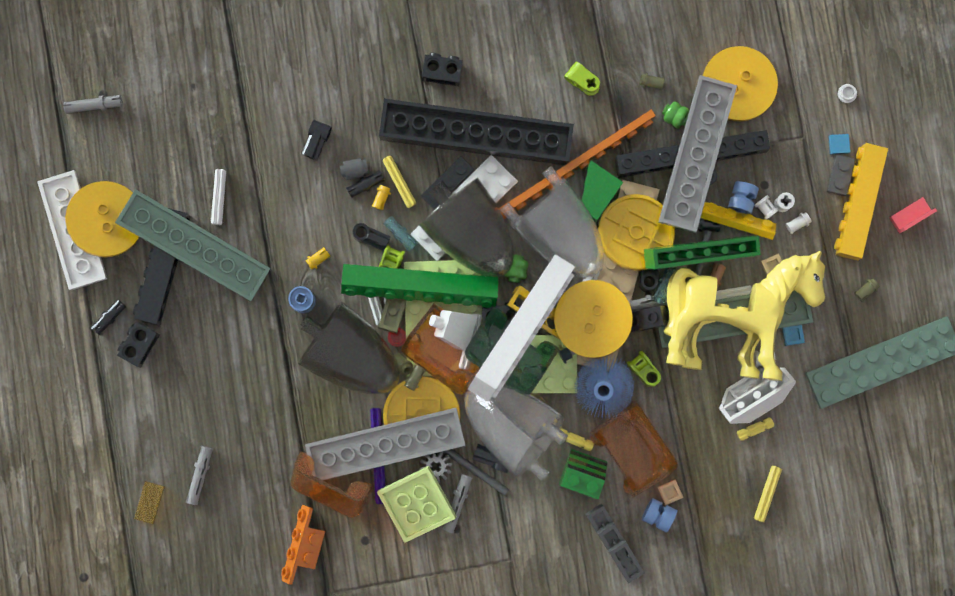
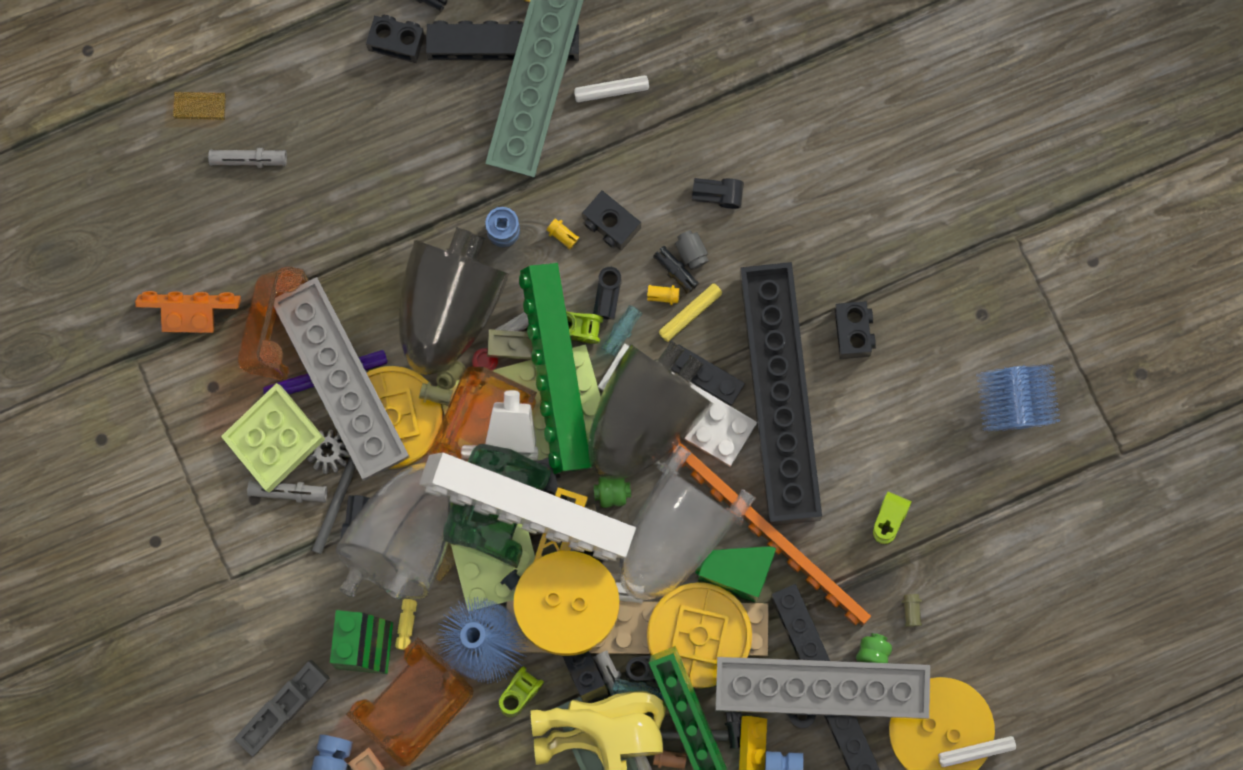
camera: 80 degrees right, 5 degrees down
none -> black brick [582,190,641,251]
none -> white axle [938,736,1016,767]

